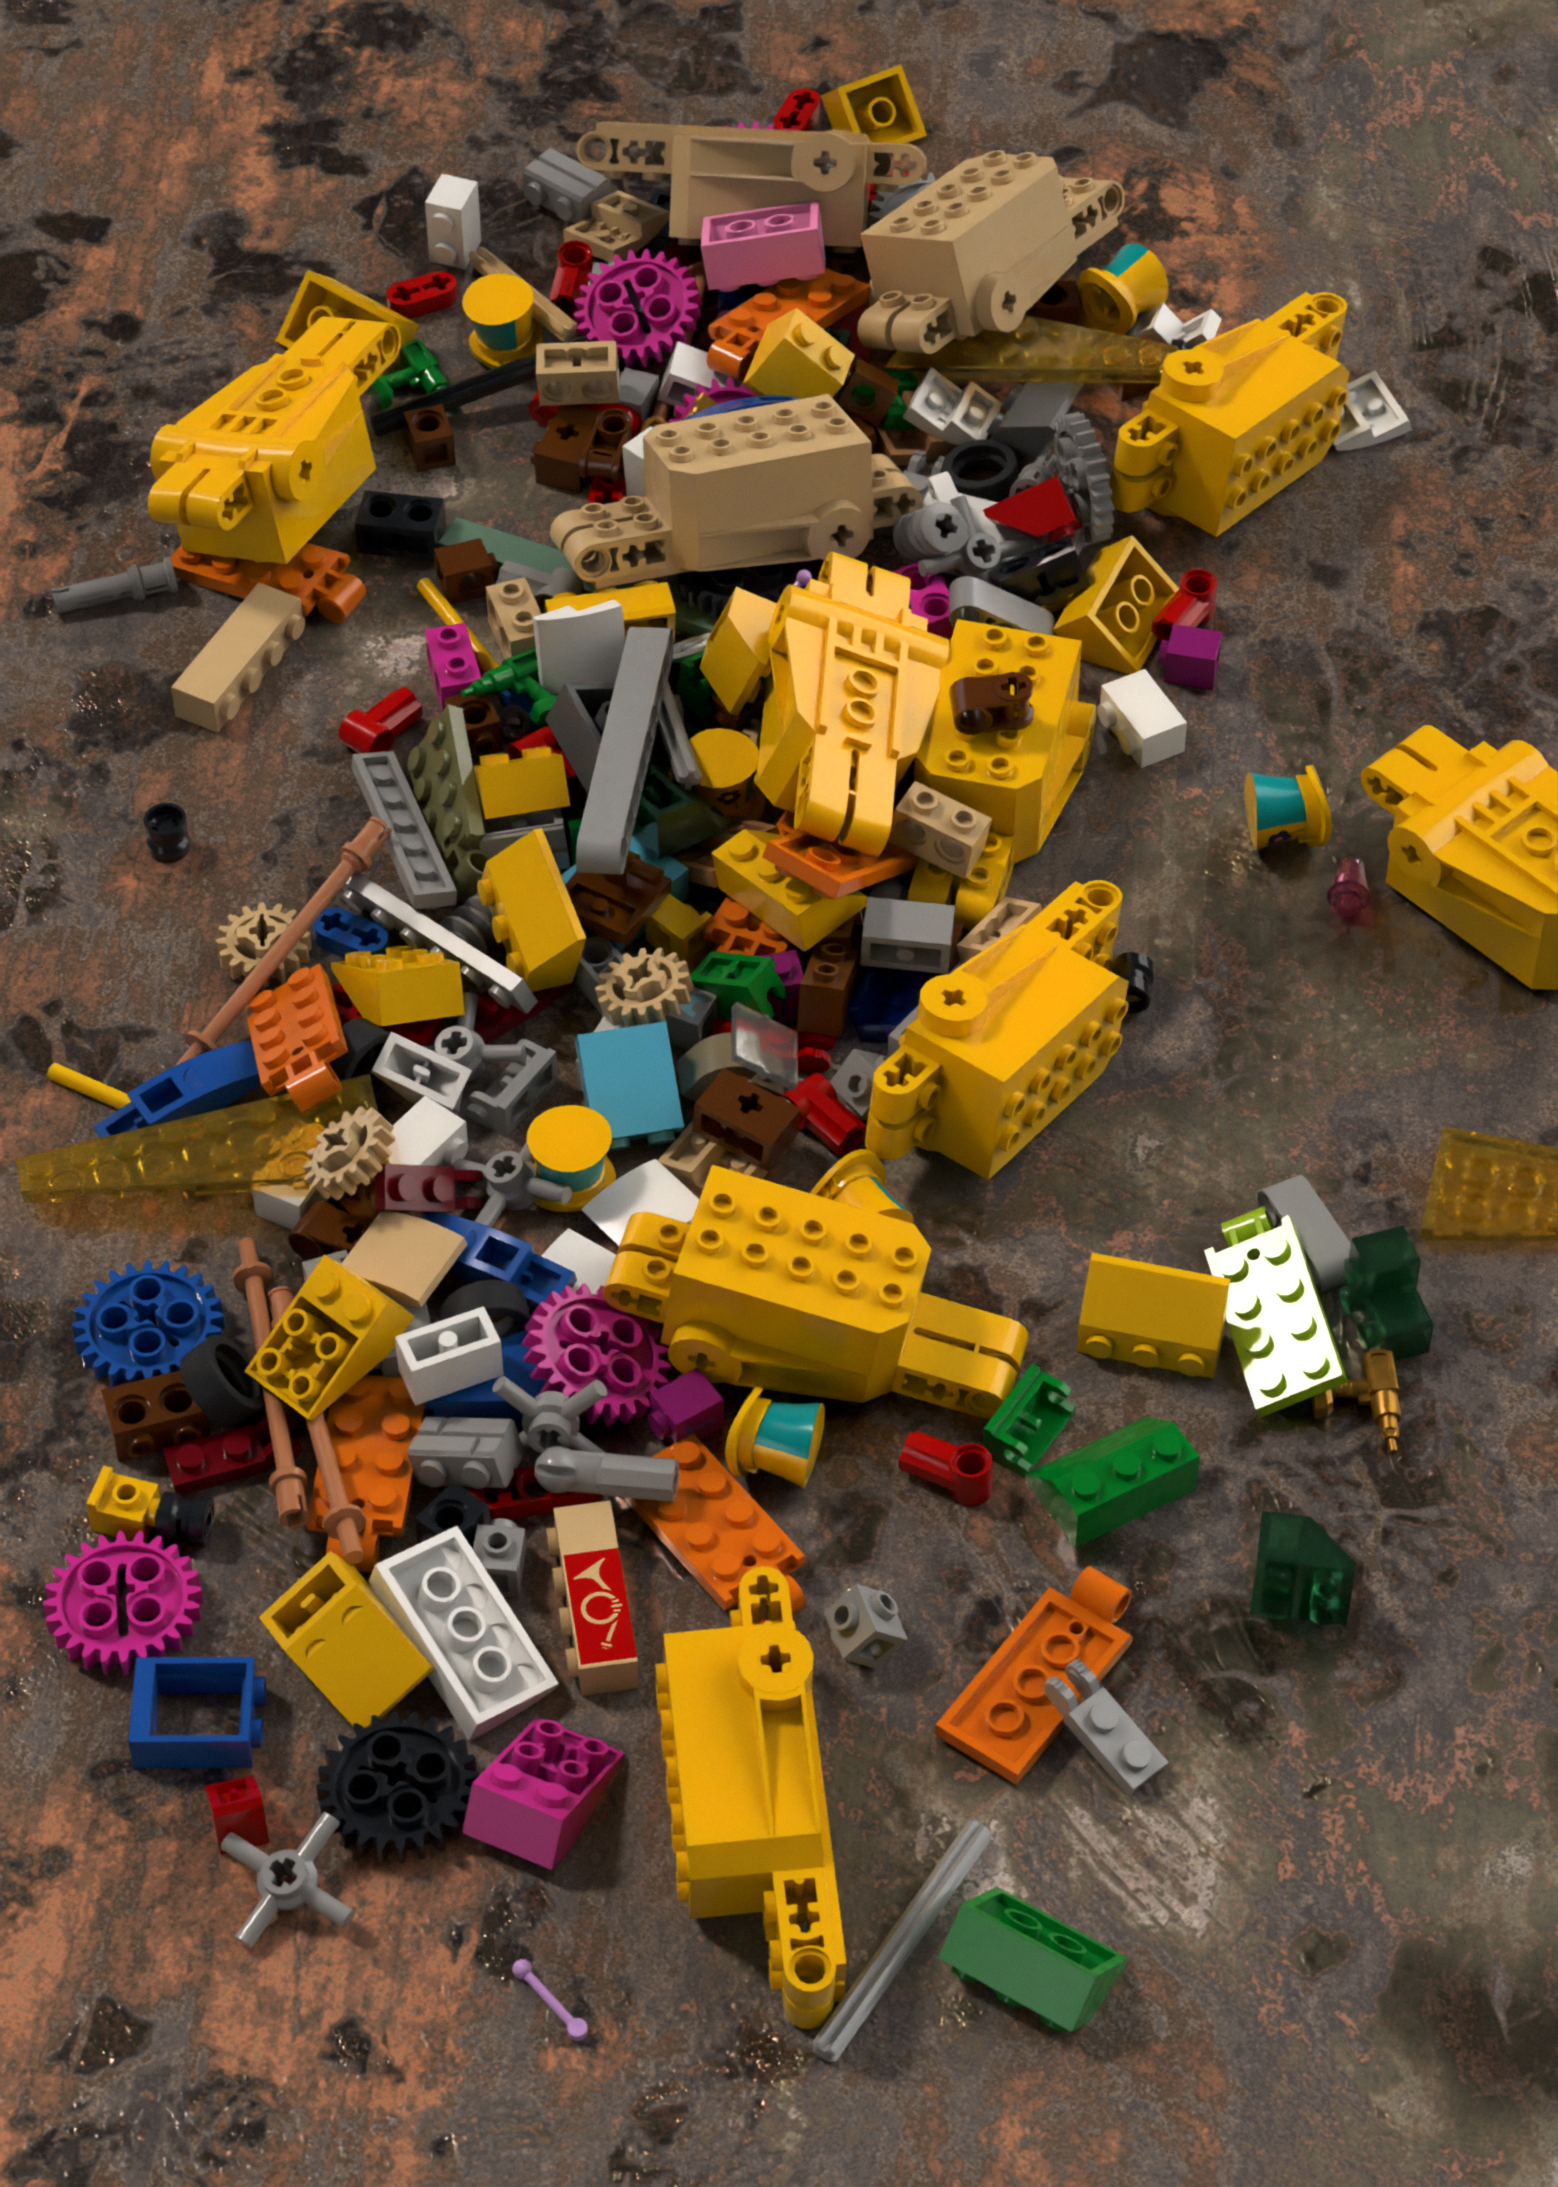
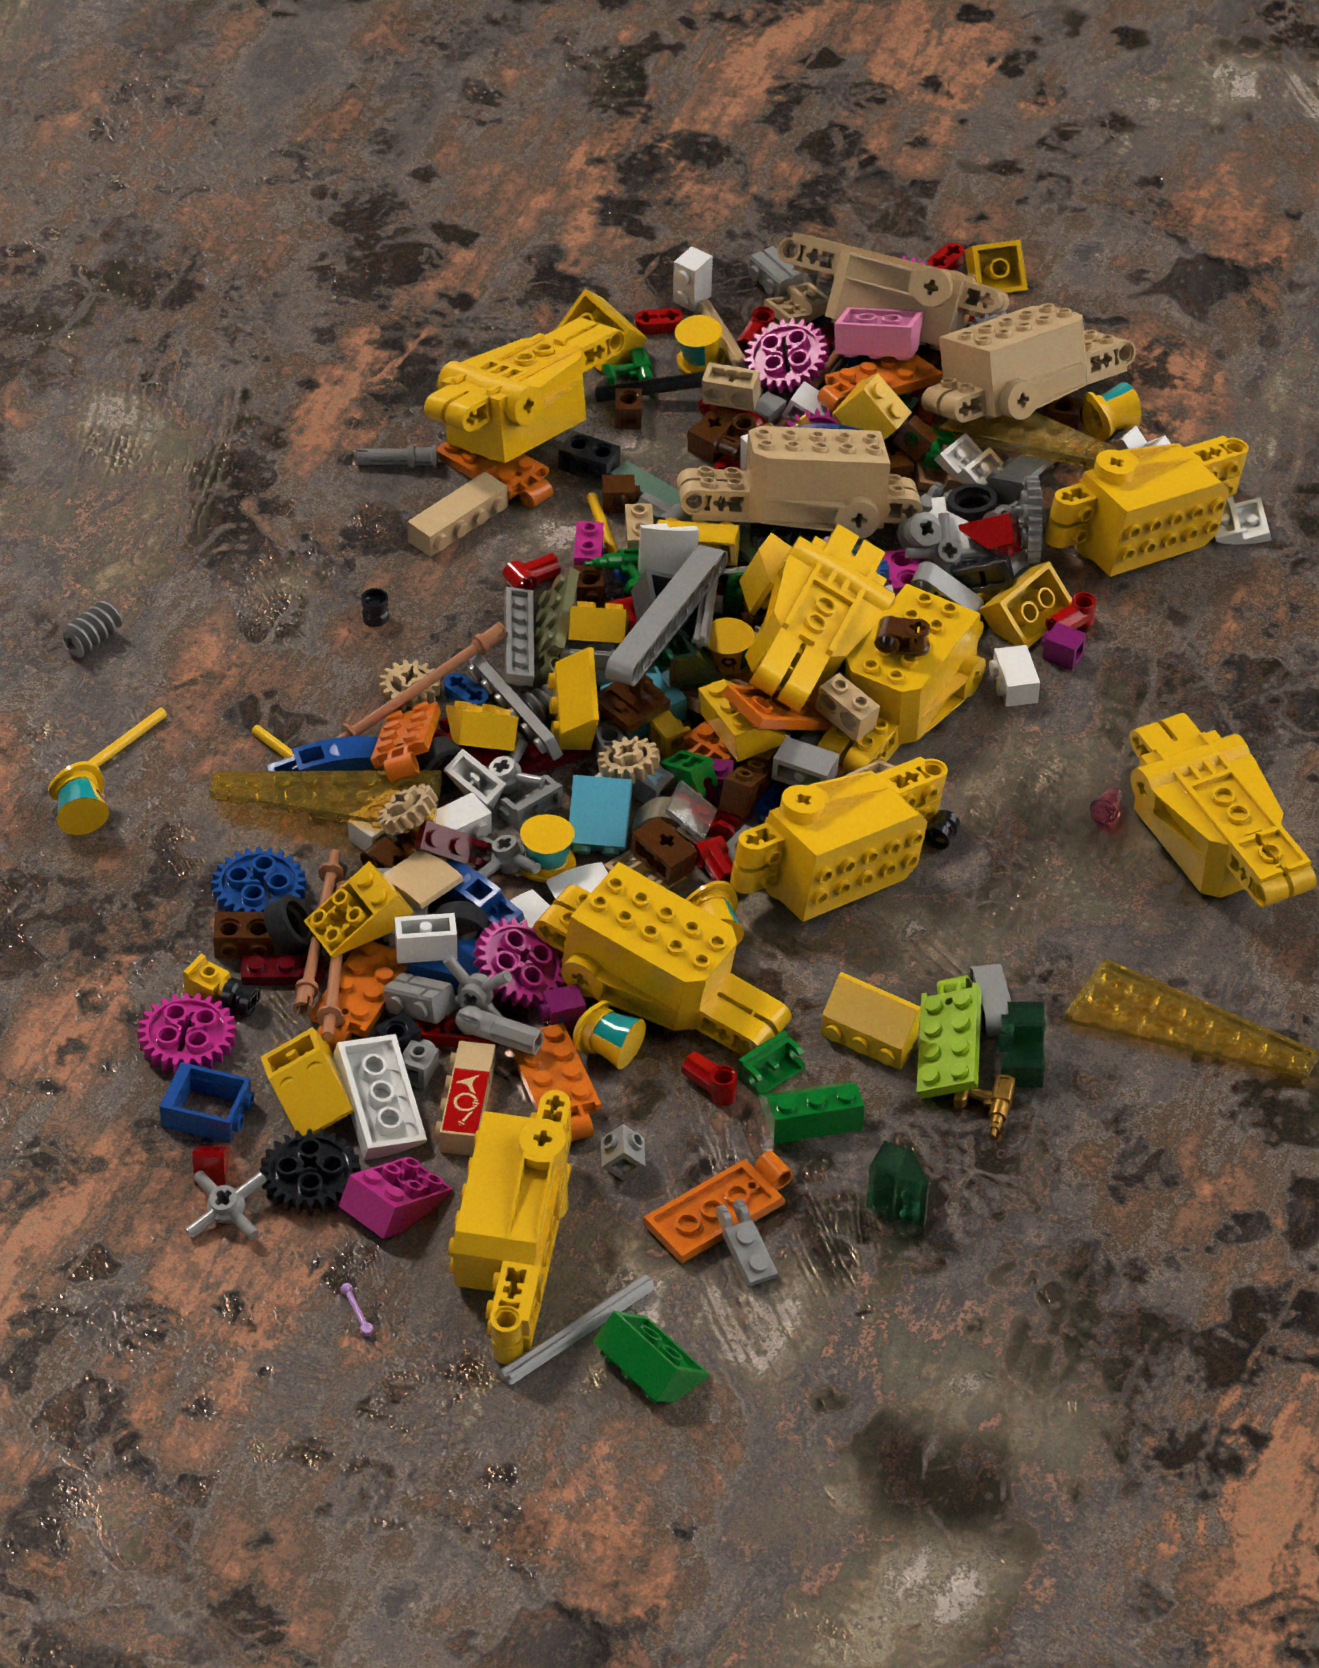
camera: 15 degrees right, 5 degrees down
hat [1244,765,1332,851] -> none

